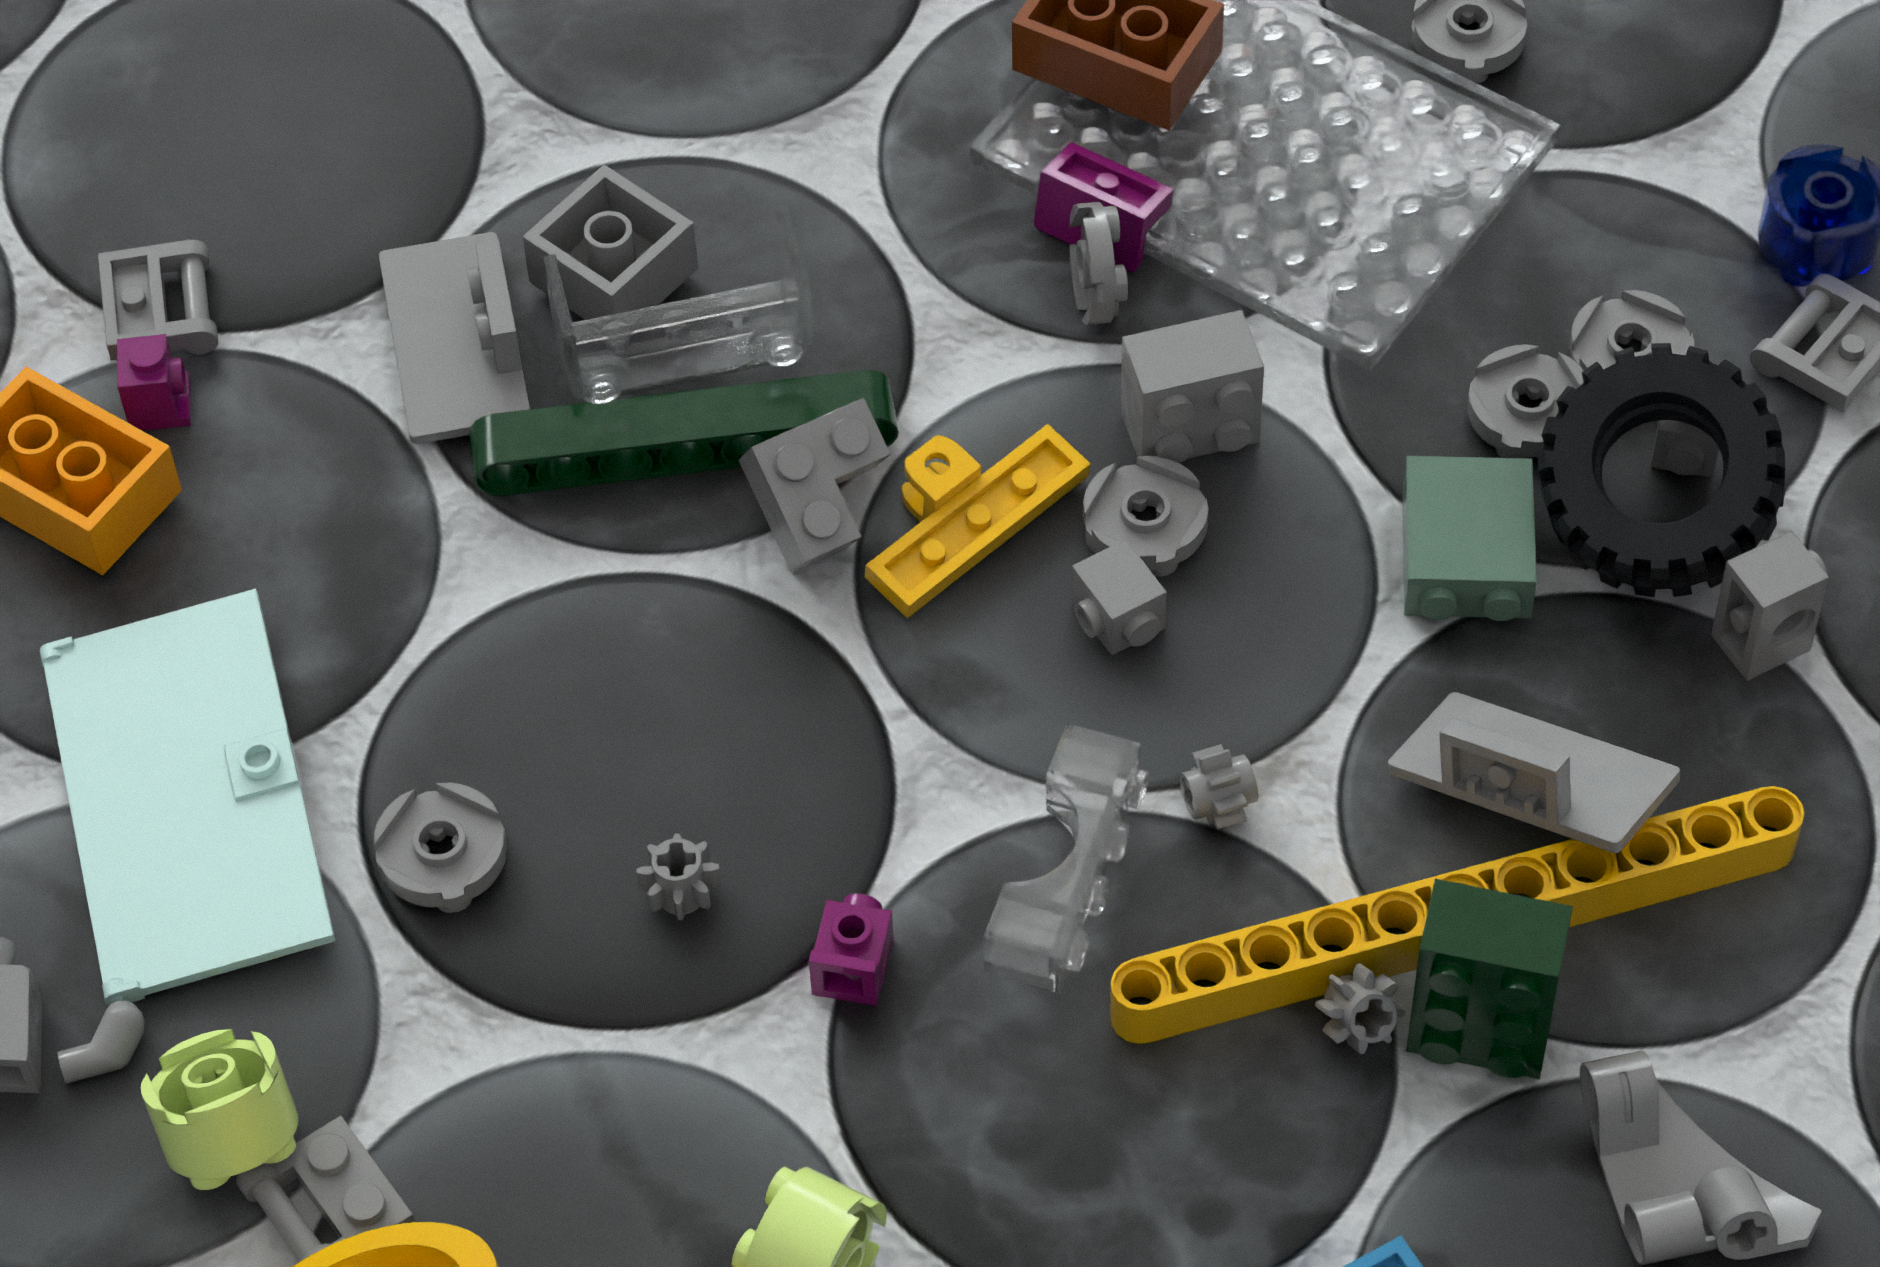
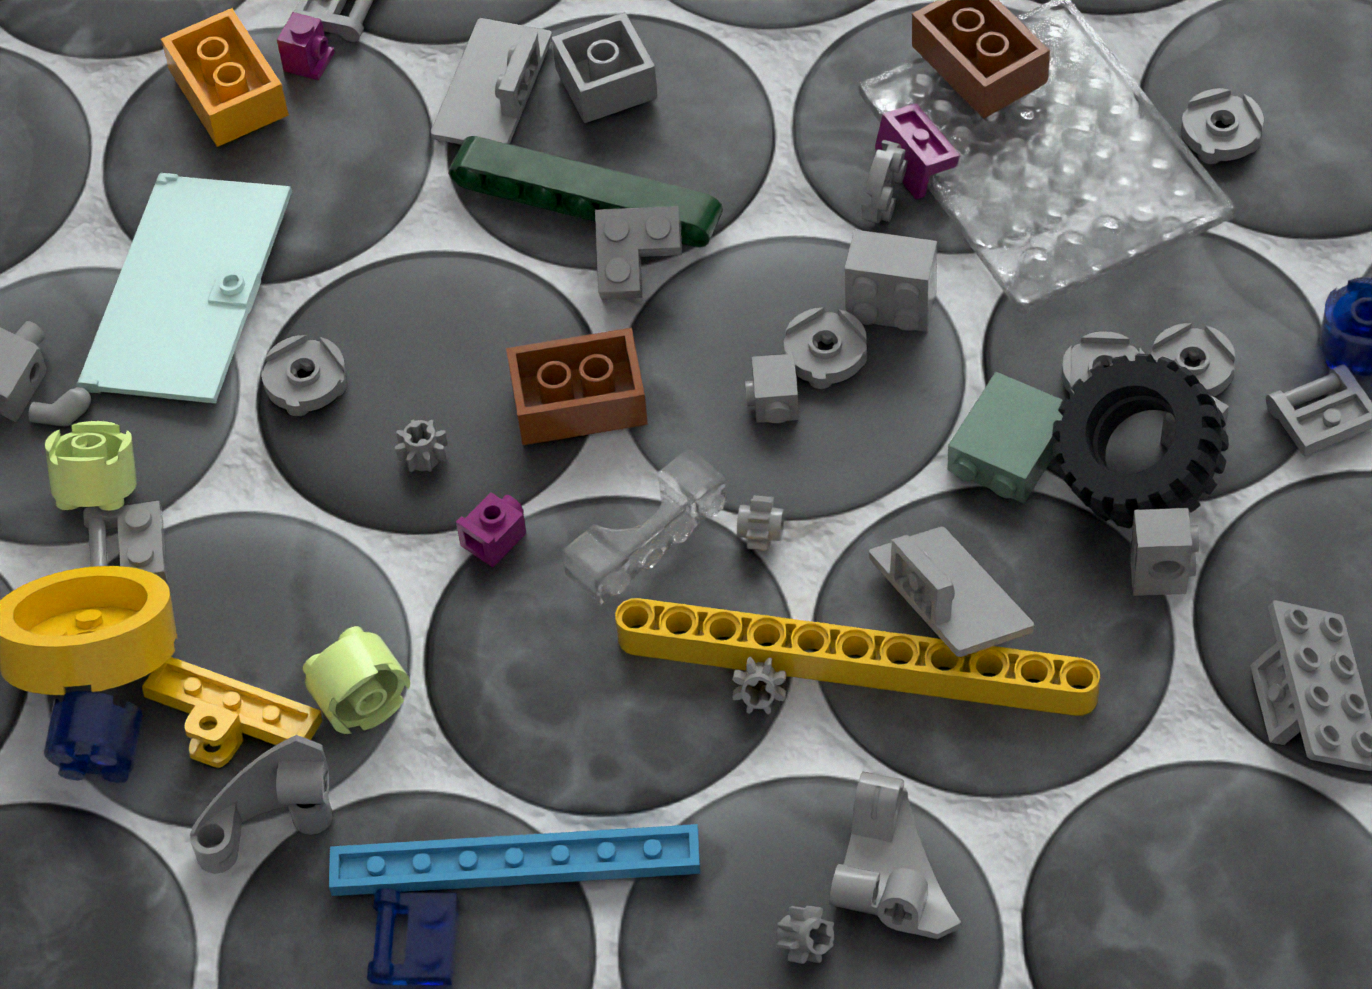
camera: 30 degrees right, 0 degrees up
clear windscreen [543,207,813,404] -> none
yellow plate [865,424,1091,619] -> none
dark green brick [1406,879,1573,1079] -> none
none -> dark orange brick [506,328,648,445]

